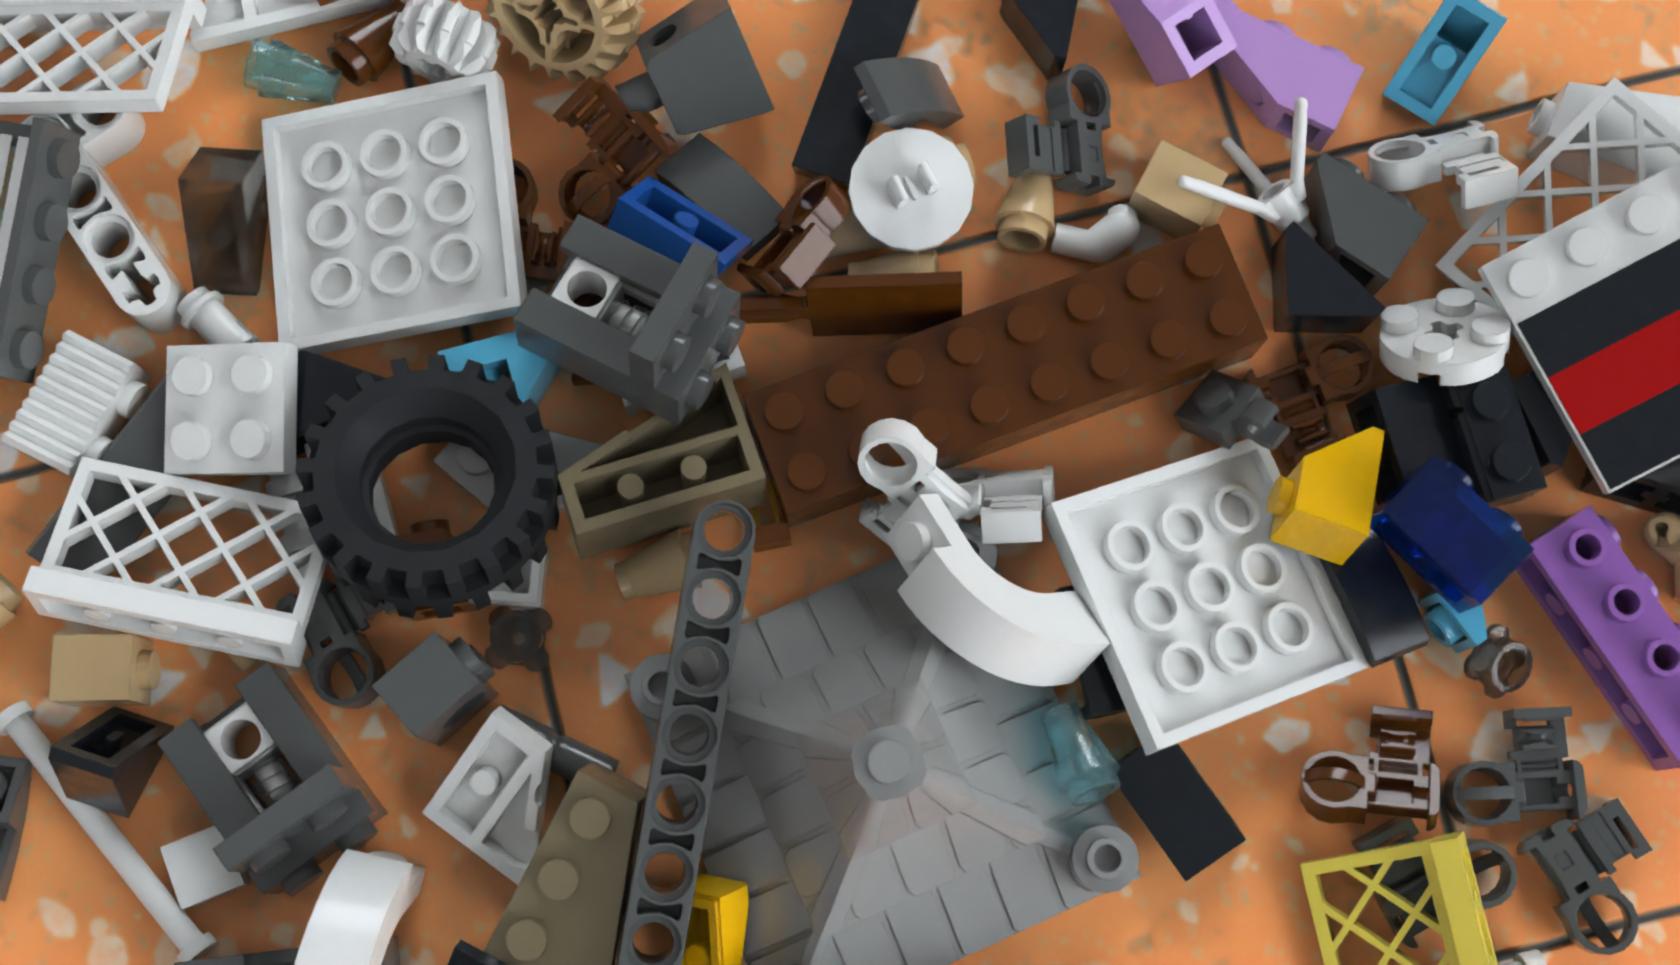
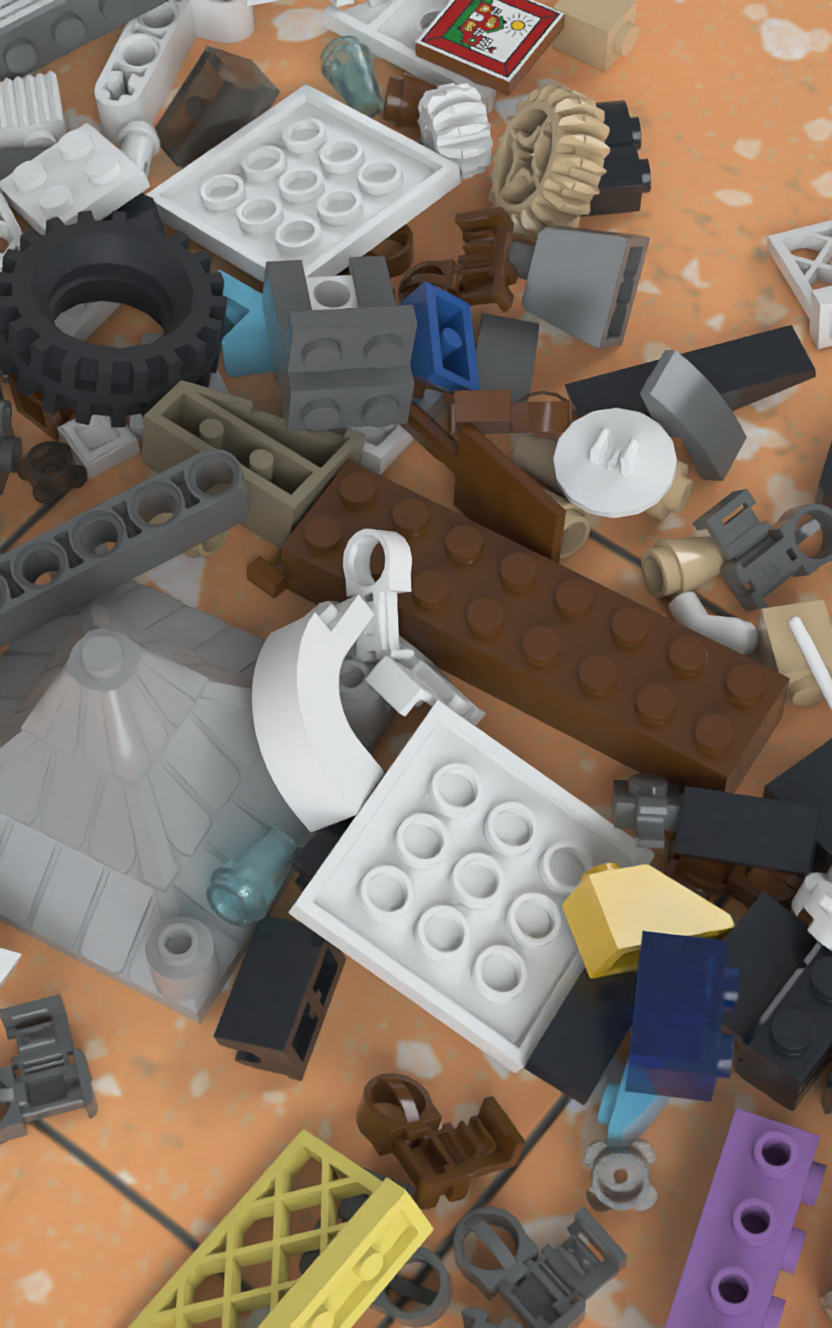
camera: 60 degrees right, 20 degrees down
none -> black tile [674,786,822,876]

